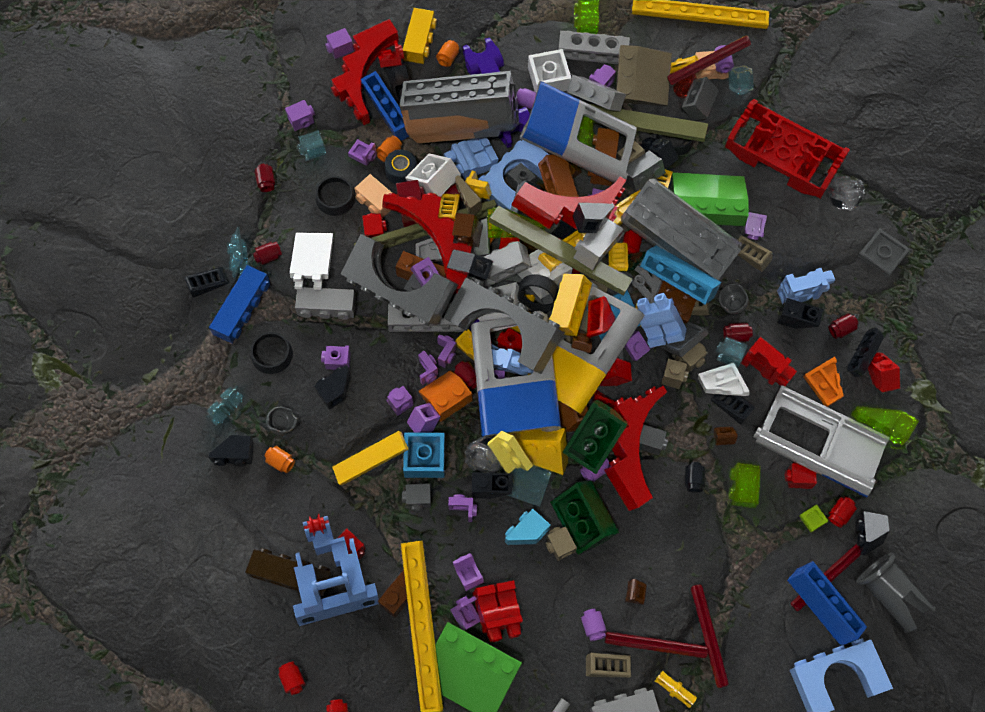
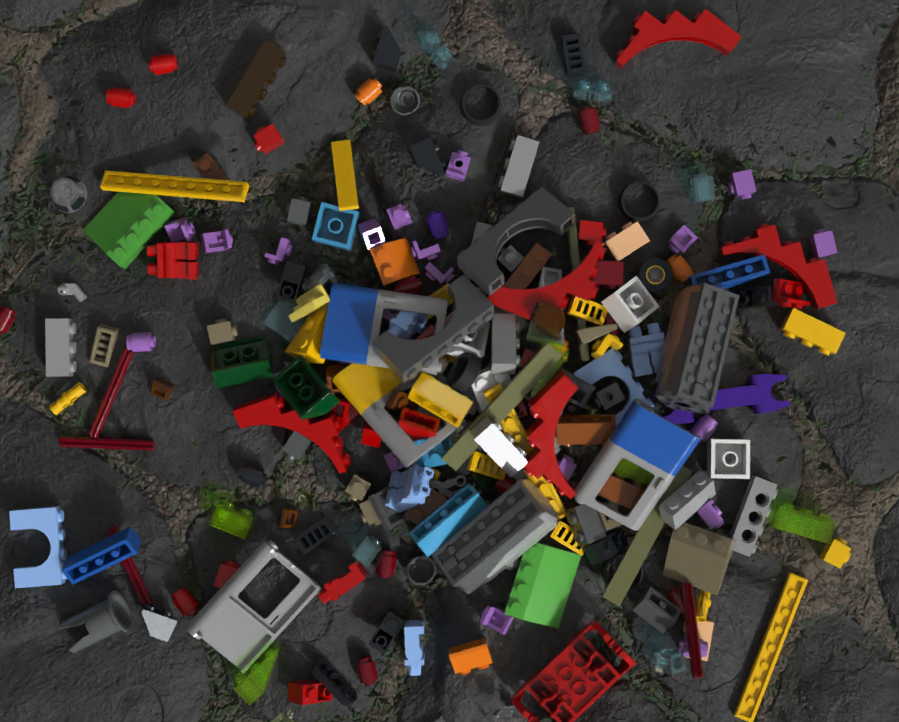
camera: 110 degrees right, 20 degrees up
blue brick [209,265,270,344] -> none
dark red brick [254,164,275,192] -> none
white tile [290,233,333,290] -> none
medium blue container [293,514,379,626] -> none
medium lavender brick [410,257,439,287] -> none
orange brick [436,40,459,66] -> none
slope [447,249,493,281] -> none
medium azure slope [505,509,551,545] -> none
black slope [572,202,614,233] -> none
white wing [698,363,749,396] -> none
dark tan slope [738,235,772,272] -> none
lime tile [799,505,828,533] -> none
orange wing [803,357,844,407] -> none
none -> dark purple brick [425,210,450,240]
none -> orange slope [449,637,492,675]
none -> red arch [615,9,742,69]

